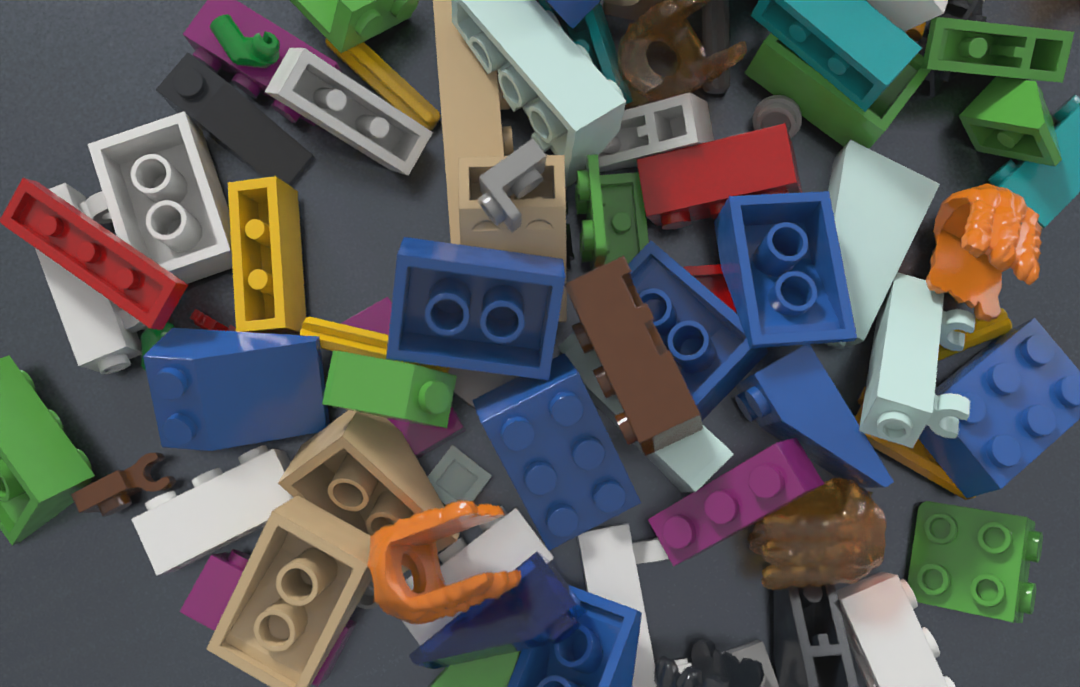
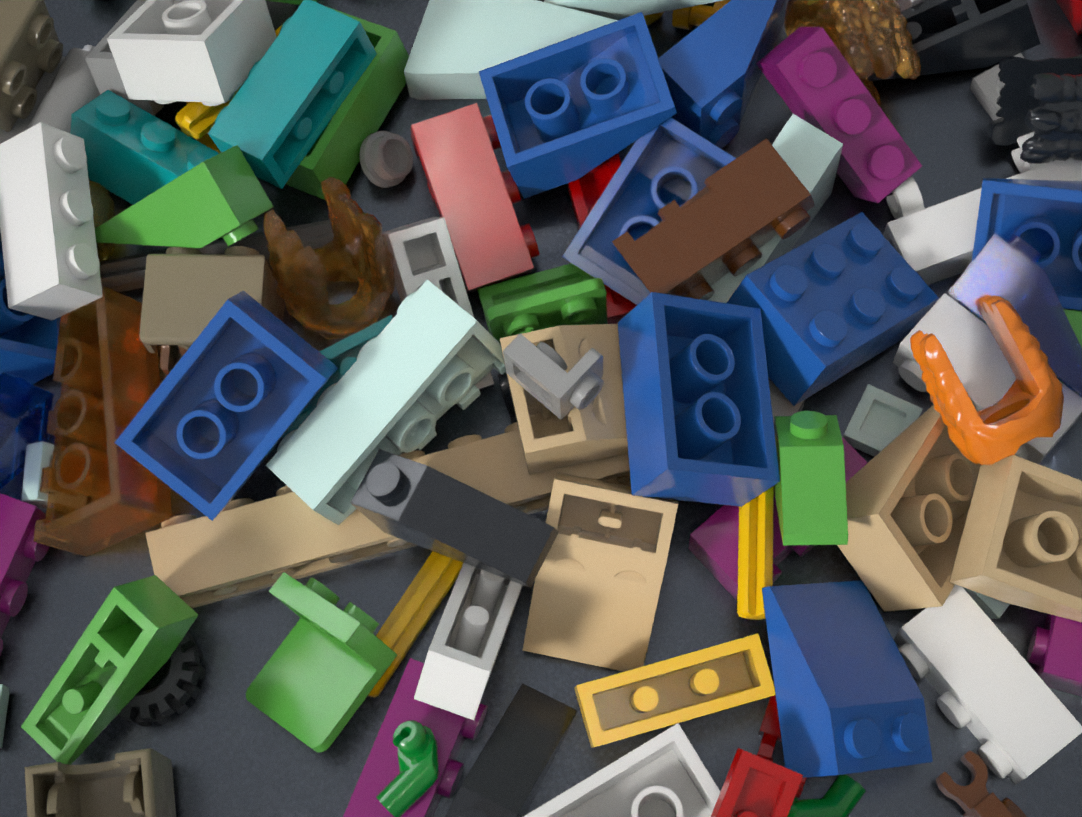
camera: 90 degrees left, 10 degrees down
none -> black slope [350,449,559,588]
none -> tan slope [522,472,678,672]

